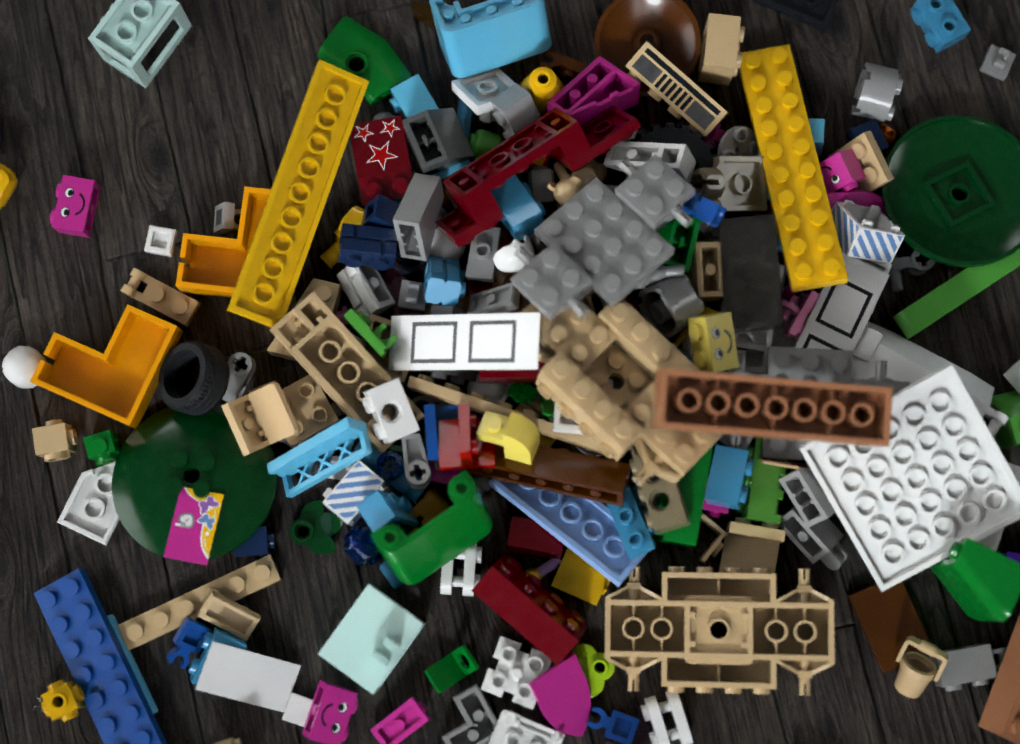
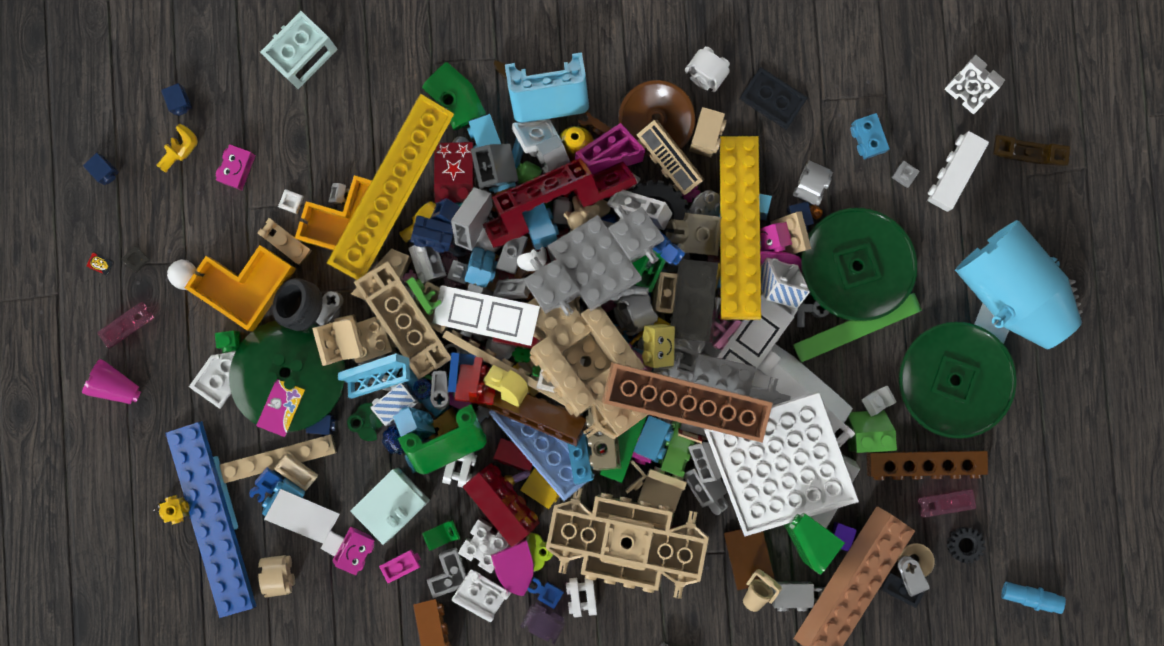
camera: 20 degrees right, 5 degrees up
tan brick [32,419,78,462] -> none
white brick [362,378,420,444] -> none

